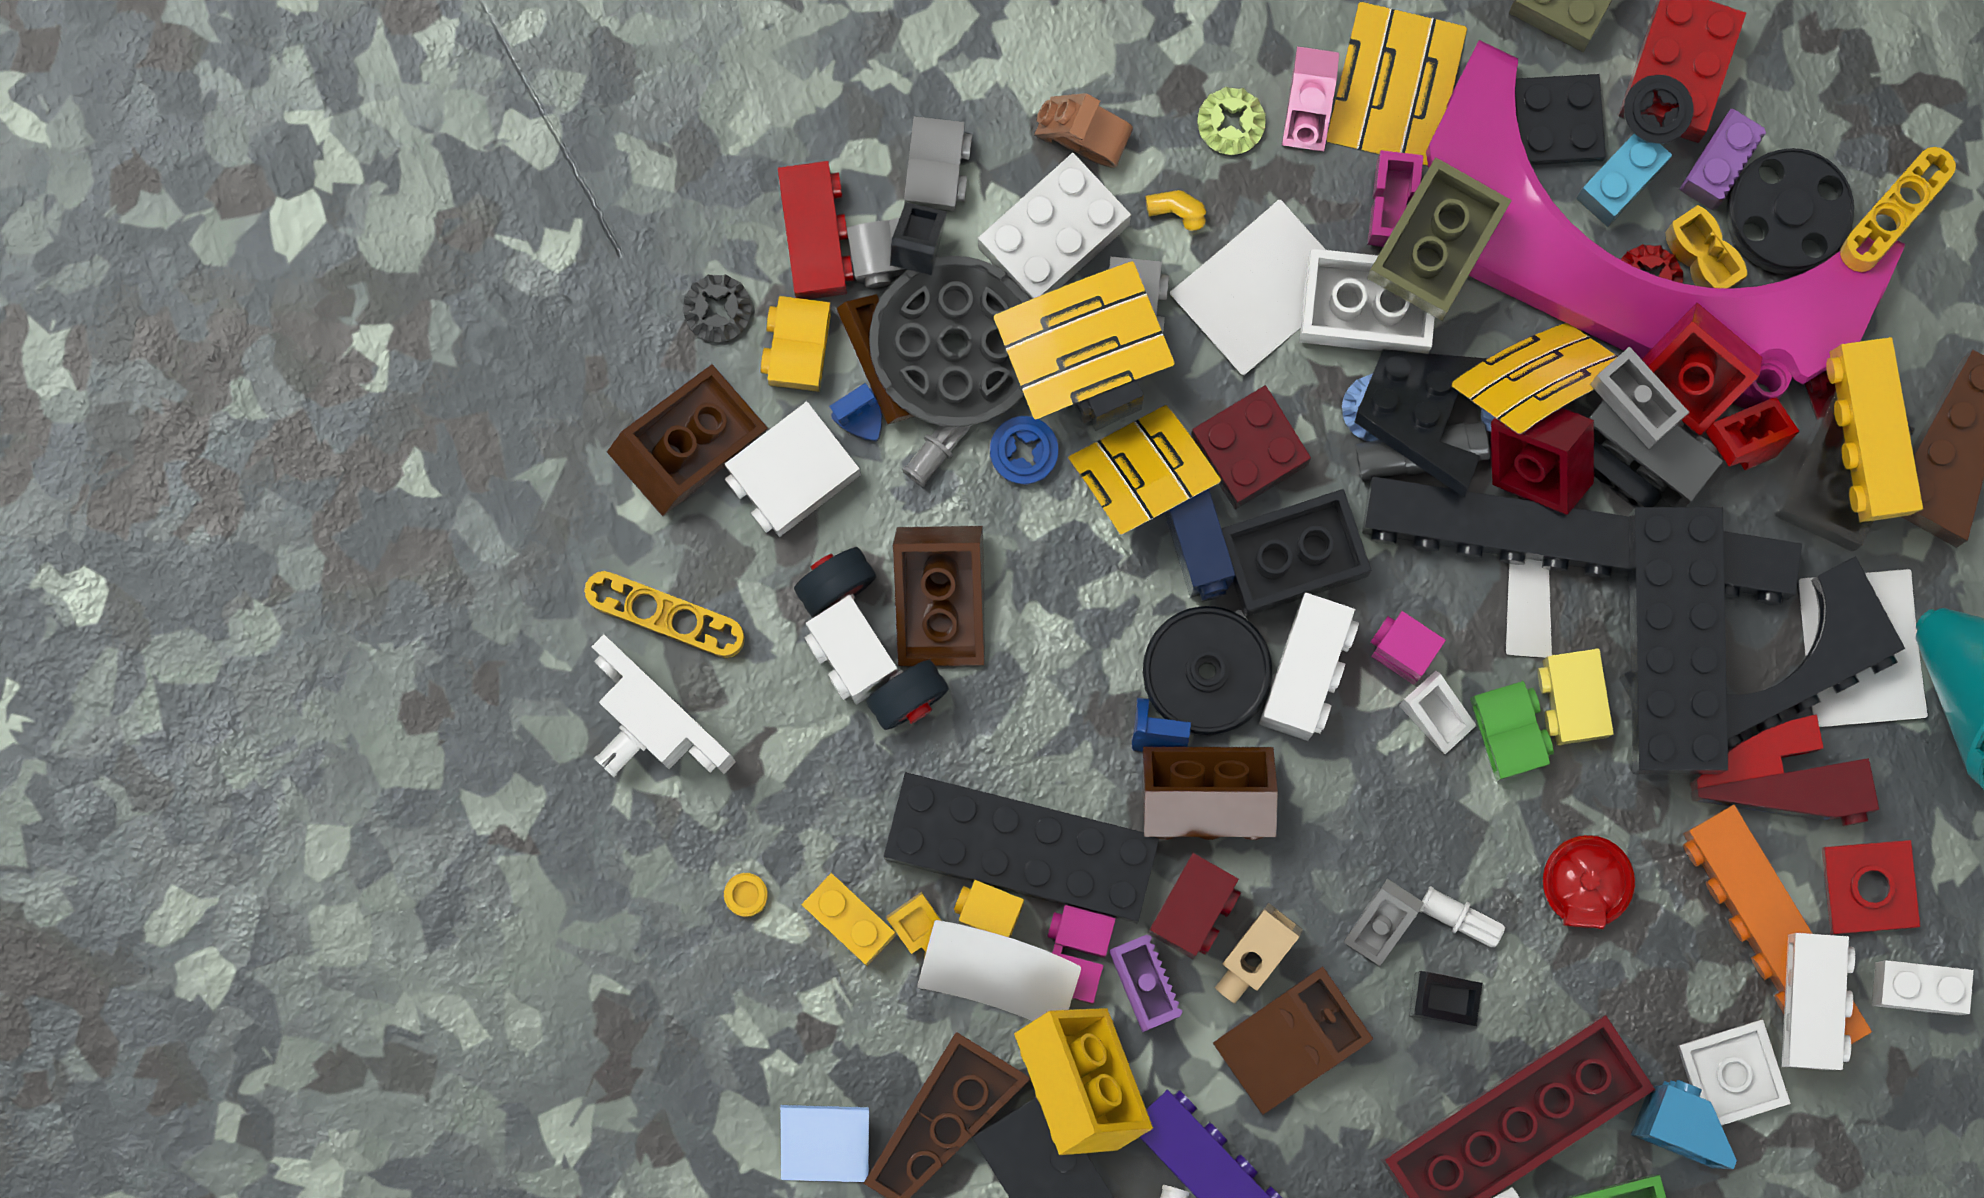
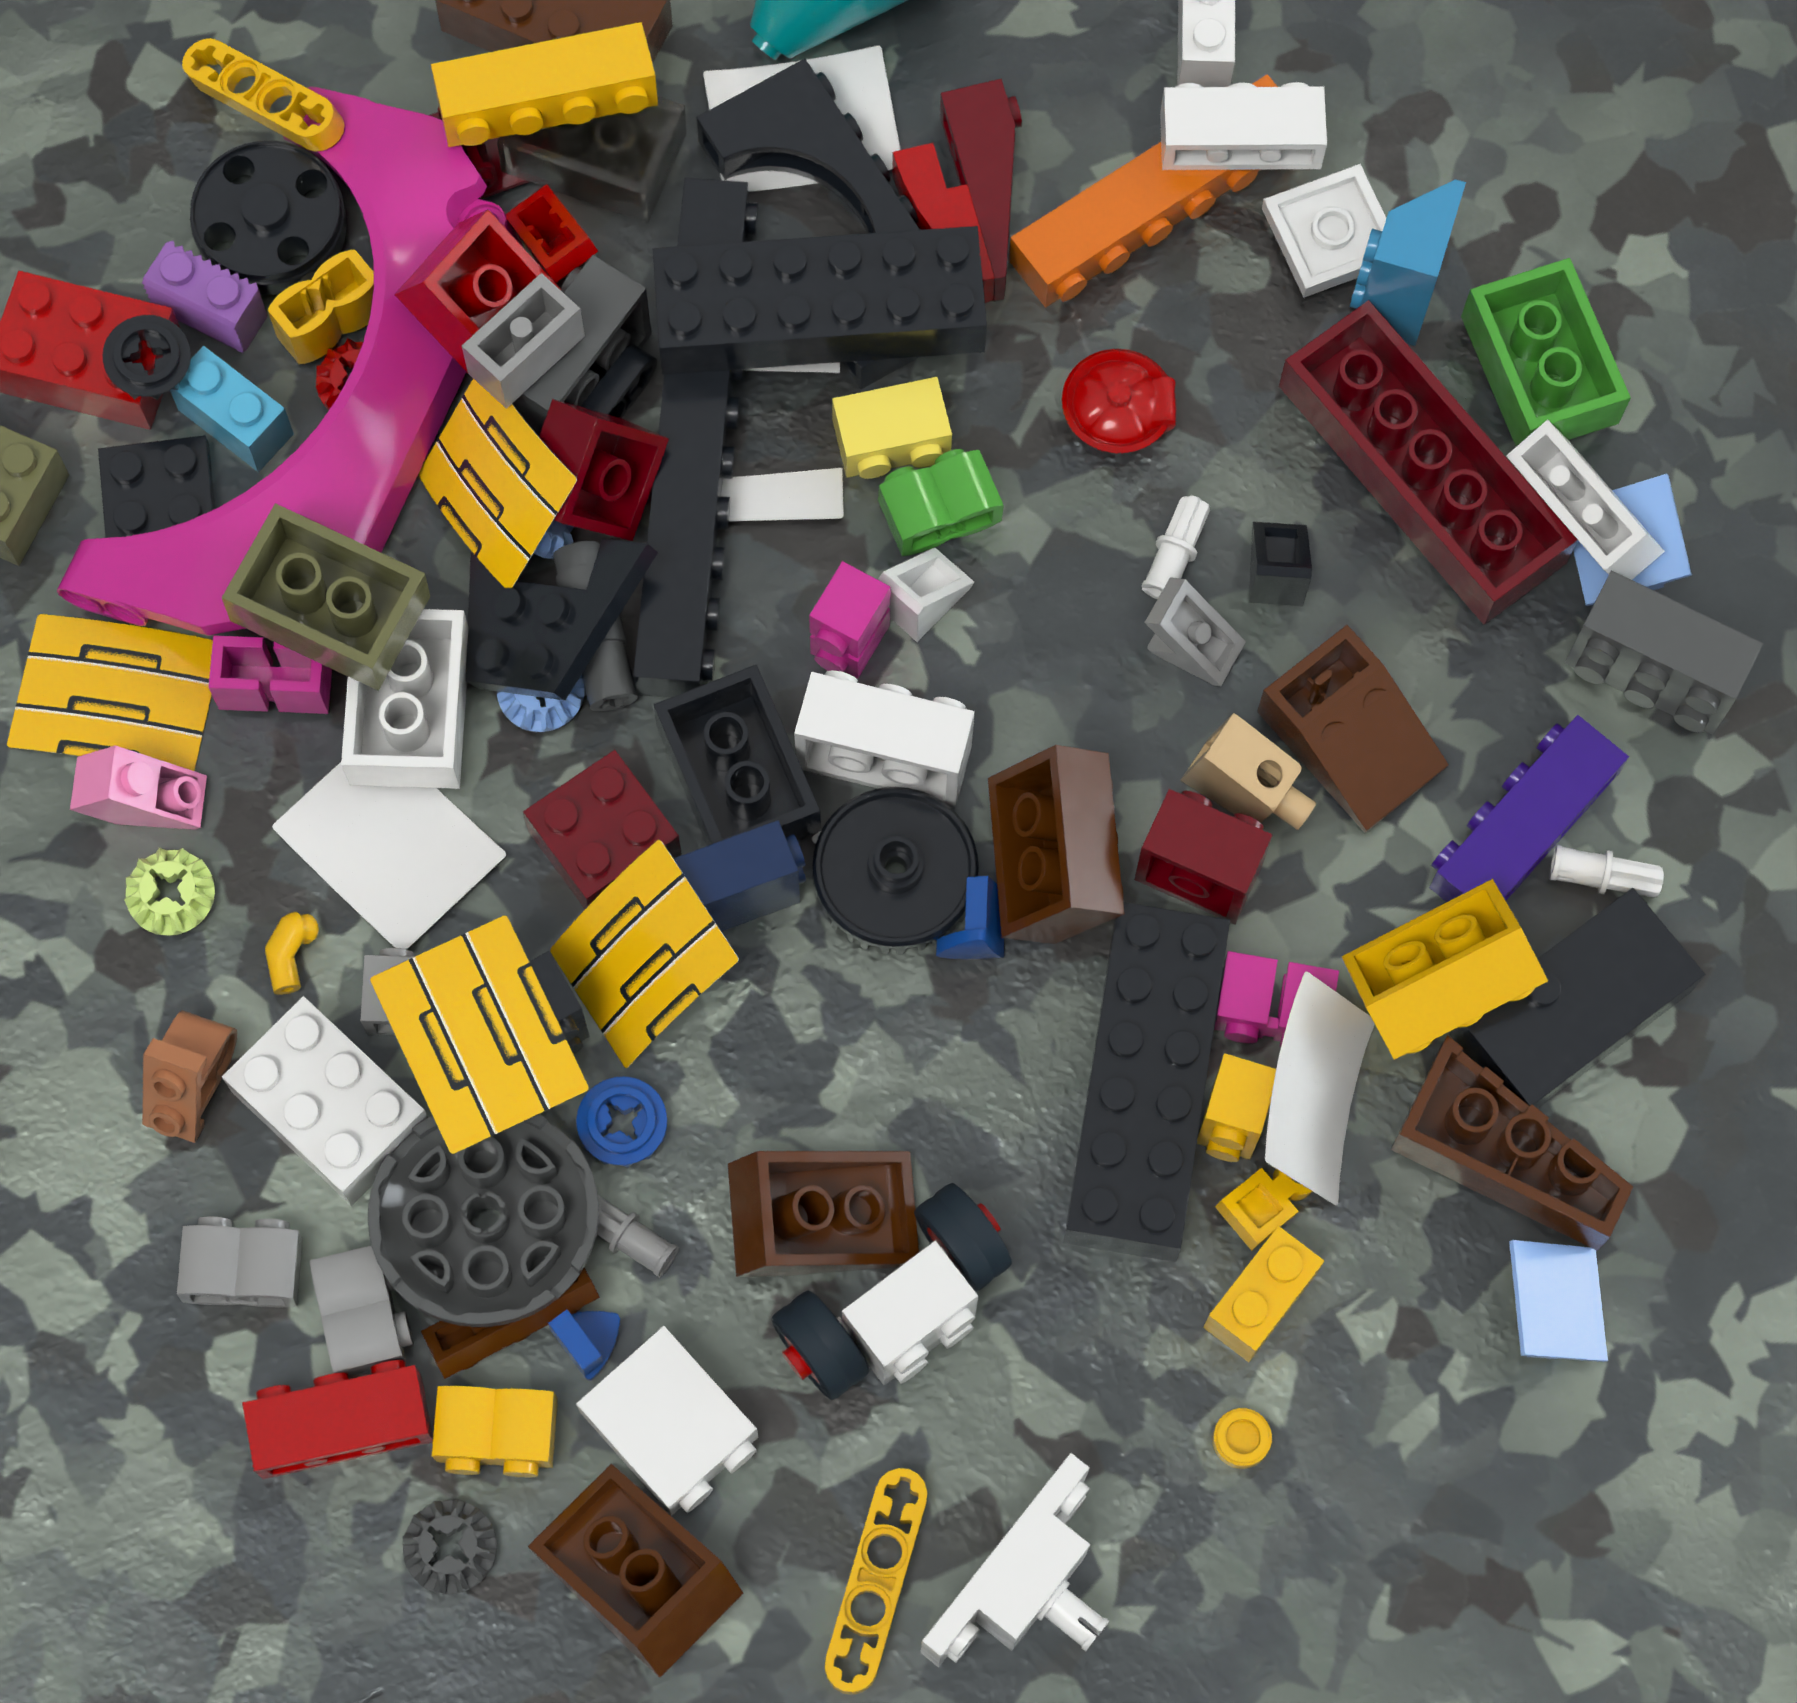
camera: 100 degrees left, 10 degrees down
black slope [890,202,947,275] -> none
medium lavender brick [1109,935,1183,1032] -> none
red piece [1822,840,1920,935] -> none

